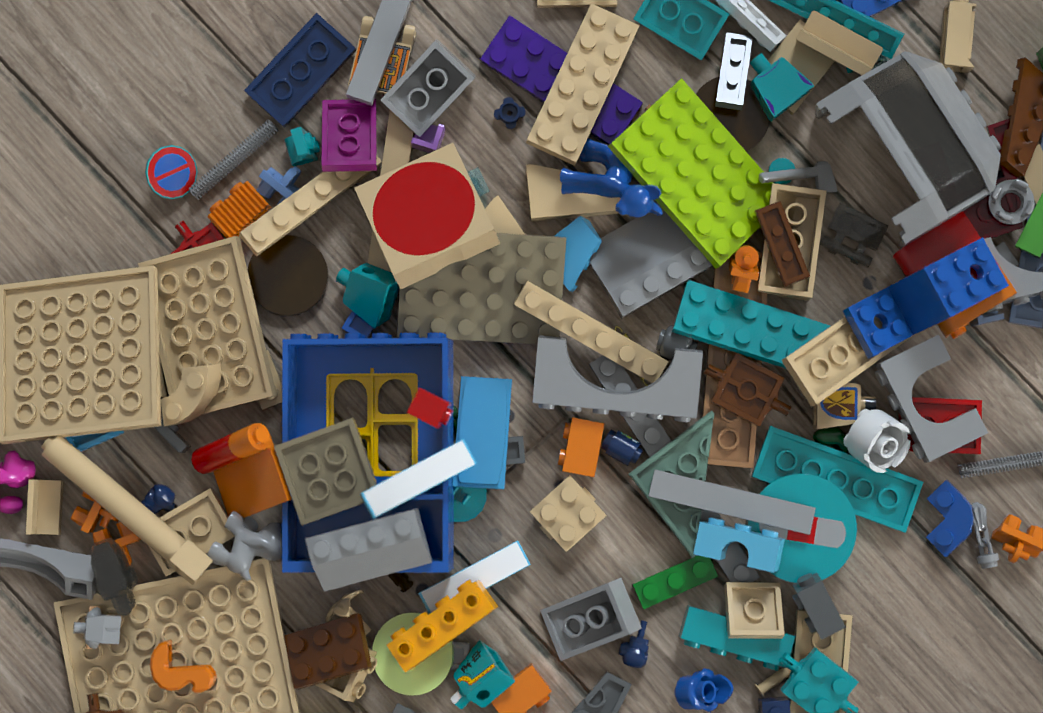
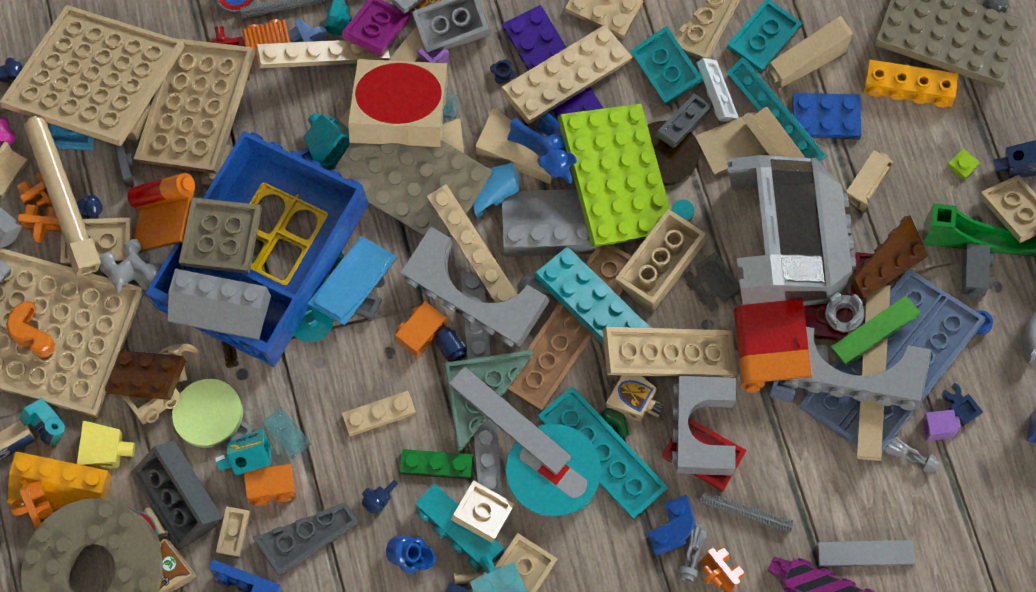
camera: 30 degrees right, 15 degrees down
clear smoke hinge [91,537,138,616] -> none
tan brick [161,364,221,426] -> none
dark brown tile [247,235,329,316] -> none
white slope [360,439,477,519] -> none
light orange brick [386,579,498,672] -> none
red brick [407,388,453,428] -> none
white slope [418,541,531,614] -> none
tan piece [530,475,607,552] -> none
light grey slope [540,578,642,661] -> none
medium azure arch [693,517,785,573] -> none
reddish brown plate [704,353,792,427] -> none
orange hips [729,245,759,293] -> none
teal torso [749,53,814,122] -> none
reddish brown tile [754,201,810,287] -> none
light grey piece [759,161,837,193] -> none
dark grey brick [792,573,846,640] -> none
blue bracket [842,237,1009,359] -> none
white brick [844,409,911,473] -> none
none -> clear light blue plate [263,407,311,459]
none -> tan plate [342,391,416,437]

